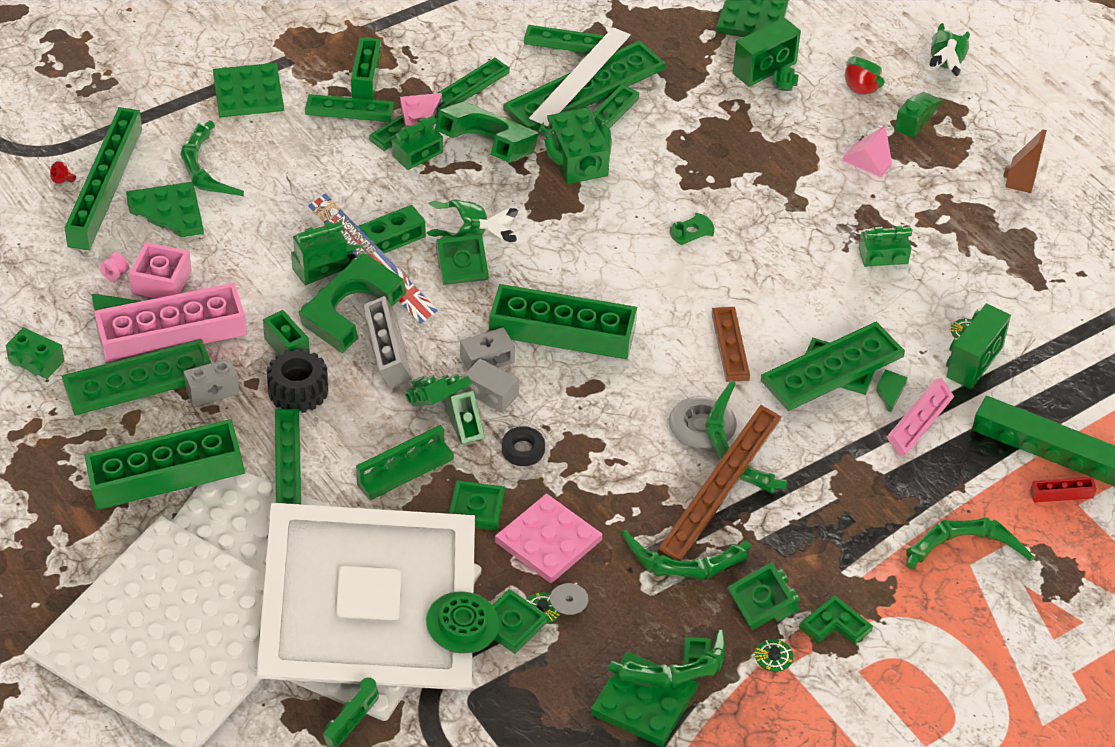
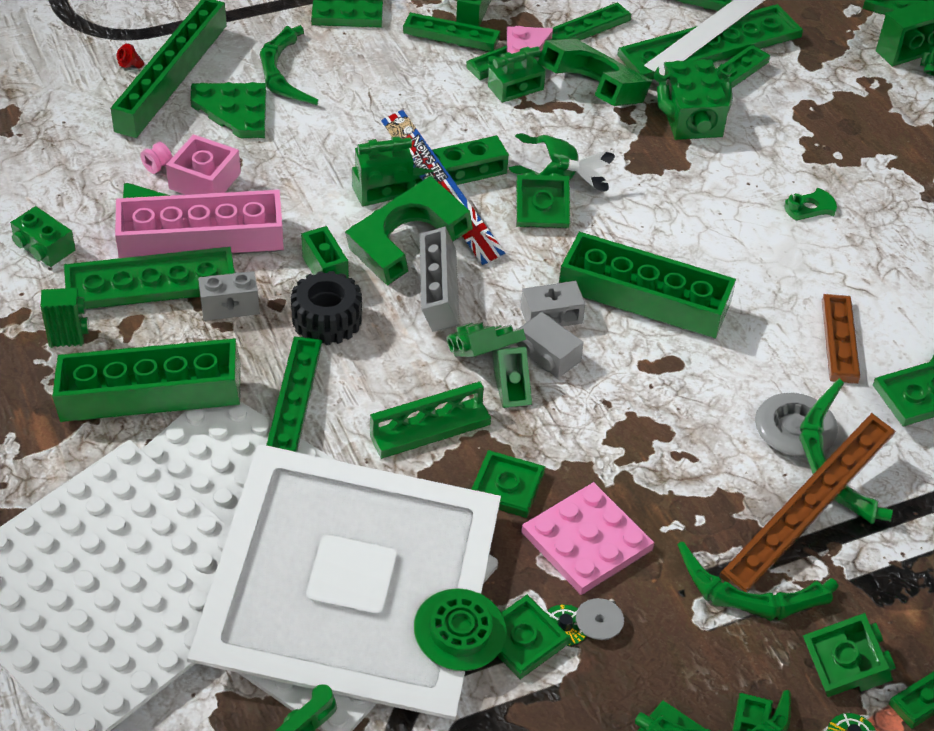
camera: 10 degrees right, 0 degrees up
black tyre [502,426,545,466] -> none
none -> green brick [40,288,89,348]

